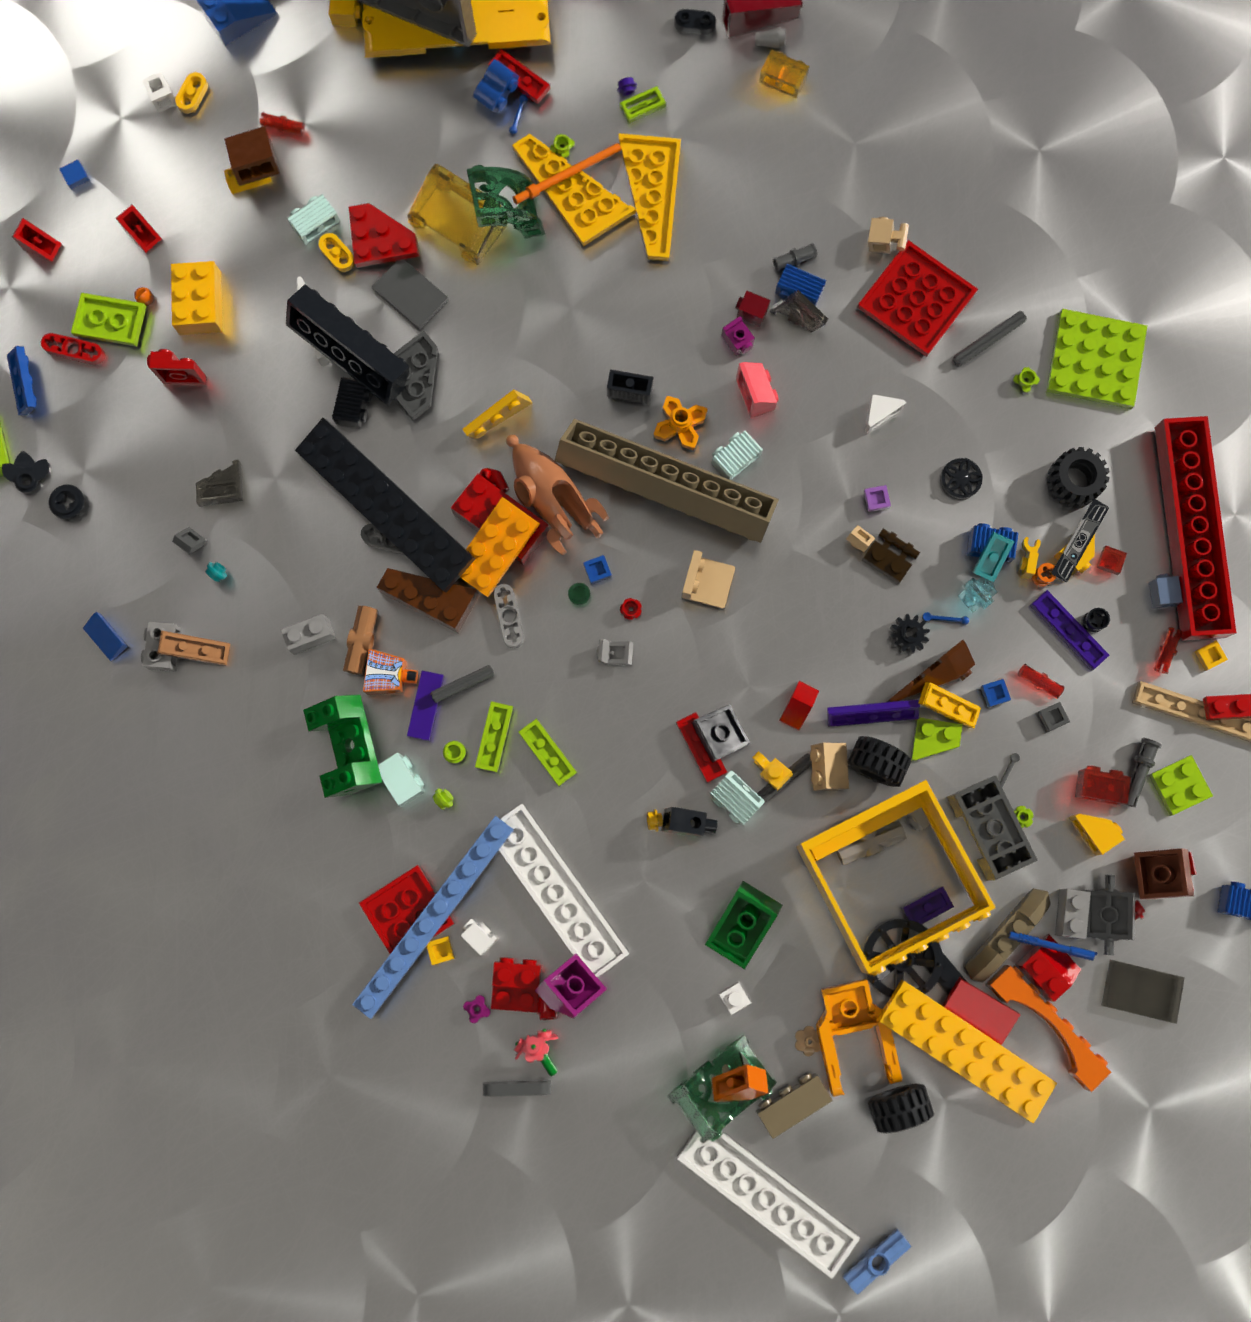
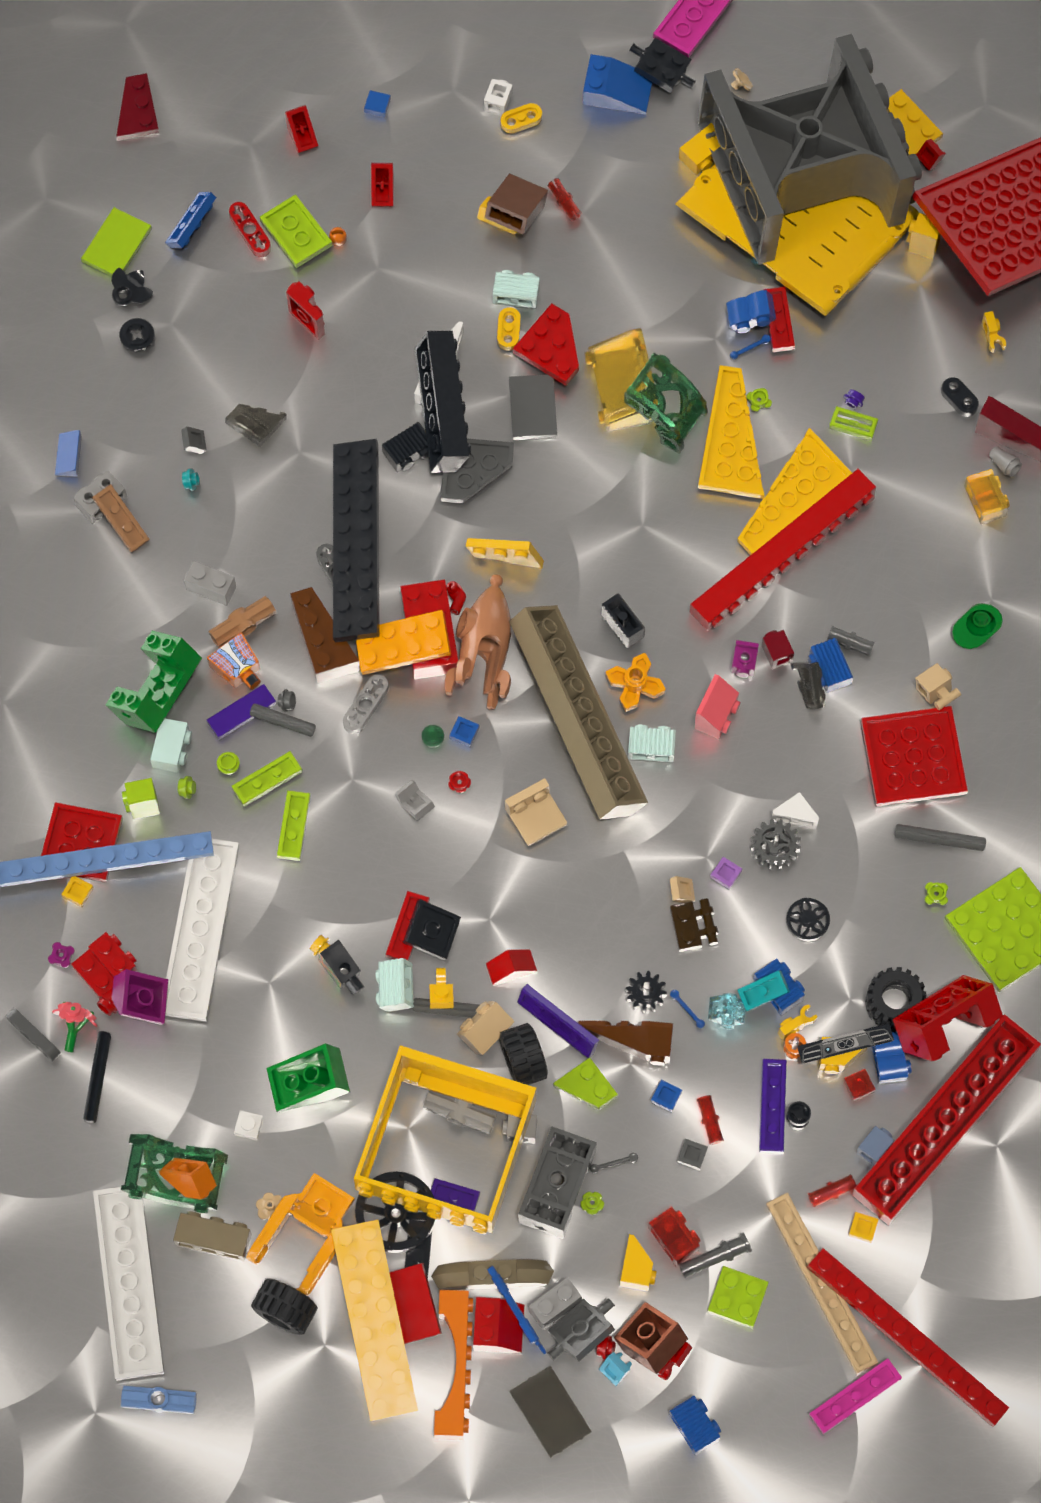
camera: 45 degrees right, 10 degrees down
yellow brick [171,261,223,335] -> none
white brick [461,919,499,955] -> none
orange bar [512,143,621,205] -> none
yellow tile [918,682,981,728] -> none
none -> black axle [83,1031,111,1123]
none -> lime brick [122,778,160,819]
none -> dark grey plate [278,689,296,712]
none -> medium azure tile [599,1352,632,1386]
none -> red brick [690,468,876,631]
none -> dark grey gear [751,819,801,869]
none -> blue brick [872,1032,912,1084]
none -> red plate [893,975,1003,1061]
none -> green piece [952,603,1003,649]

